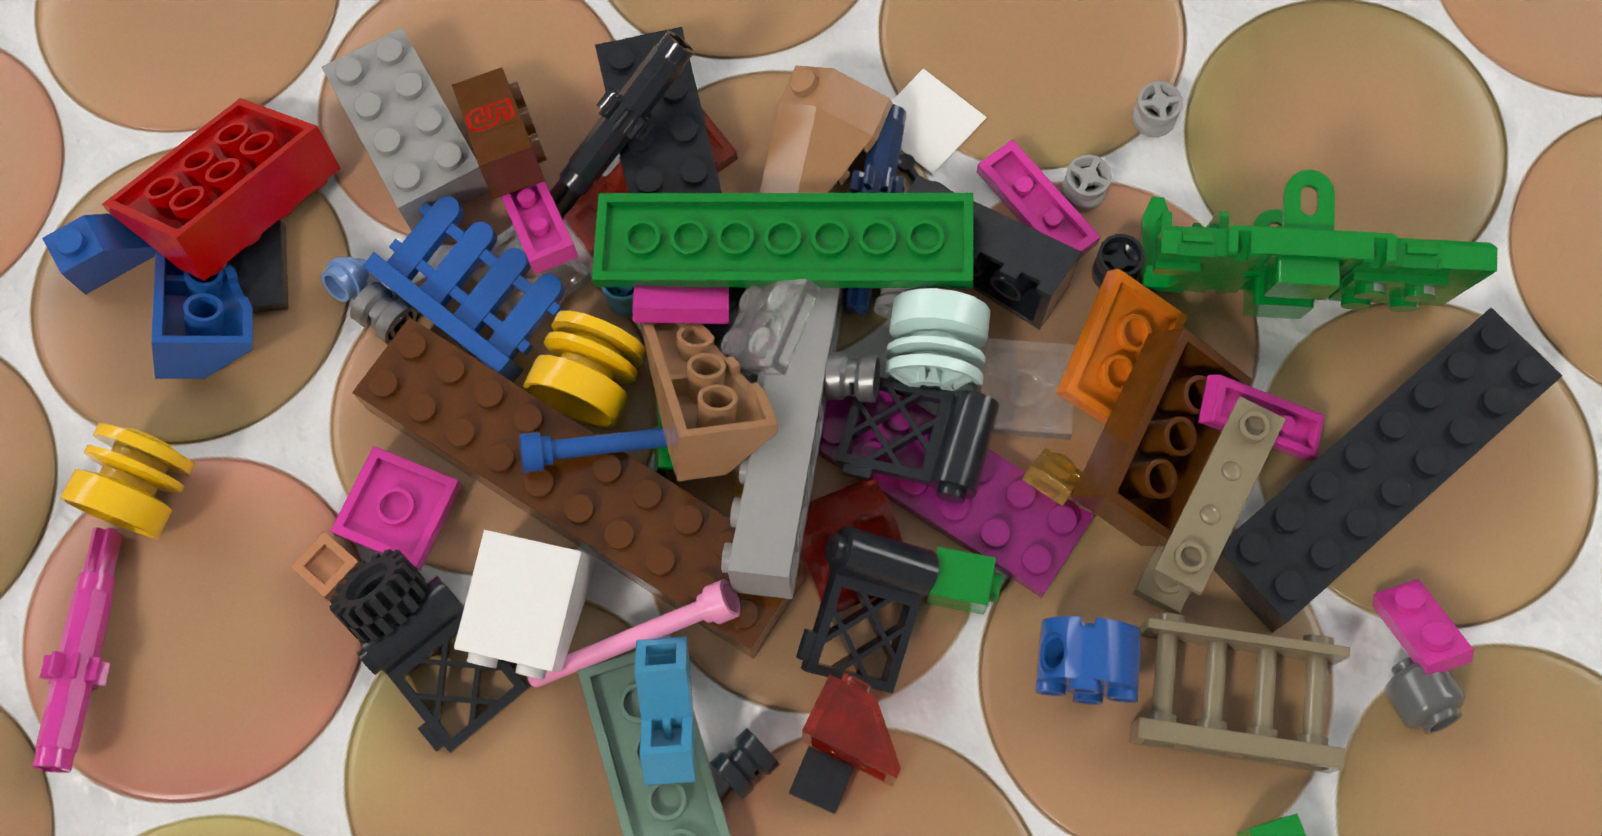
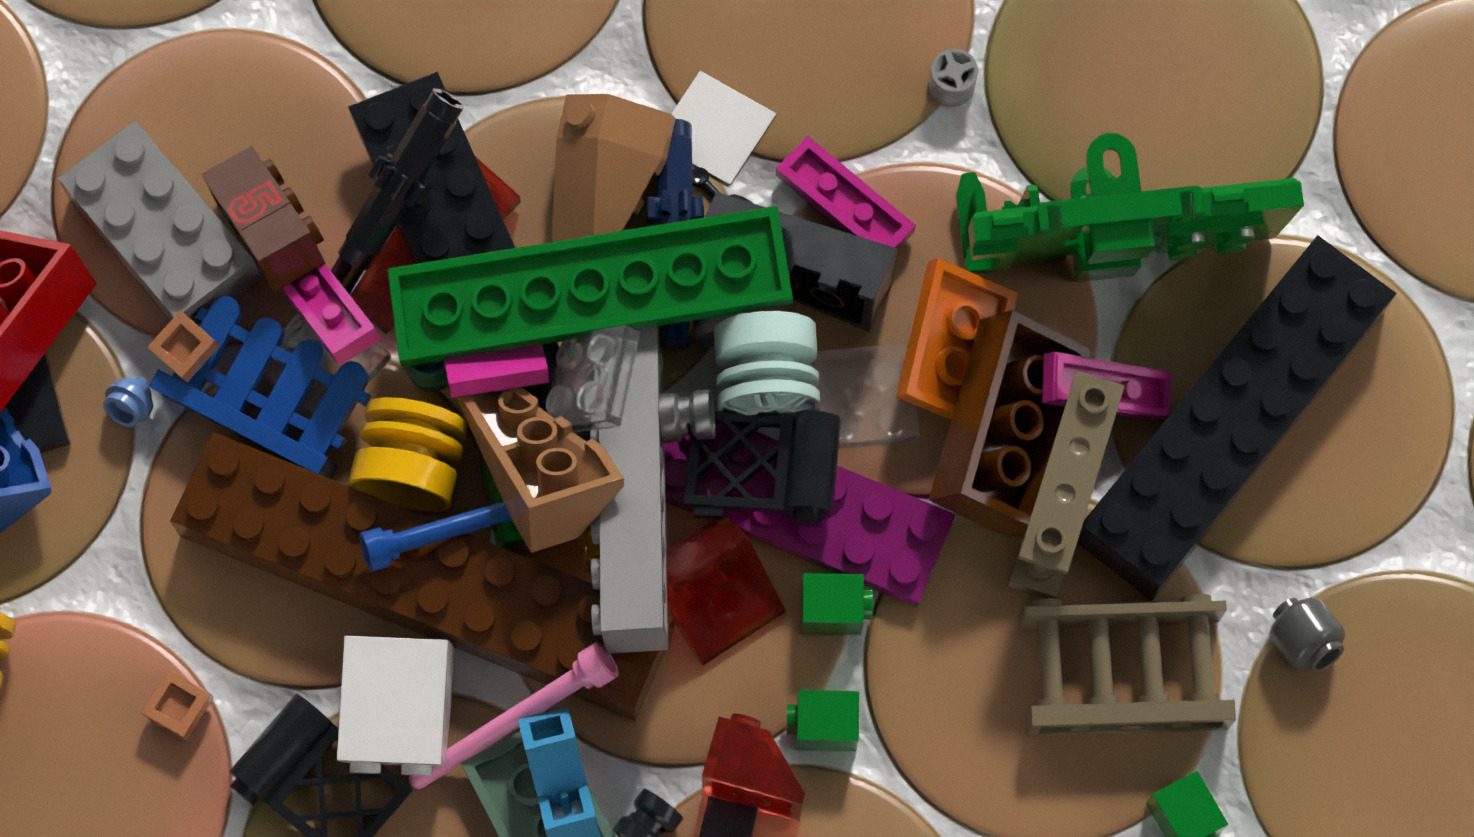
camera: 15 degrees left, 0 degrees up
black tyre [329,549,427,642] -> none
dark pink plate [330,446,462,571] -> none
flat silver wheel [350,282,417,345] -> none
black piece [796,526,939,694] -> none
clear yellow plate [1022,447,1083,506] -> none
blue brick [1035,616,1141,705] -> none
light grey wheel [1061,155,1112,211] -> none
black wheel [1091,234,1145,288] -> none
dark pink plate [1372,579,1474,675] -> none
none -> nougat plate [147,310,221,382]
none -> green brick [786,690,859,751]

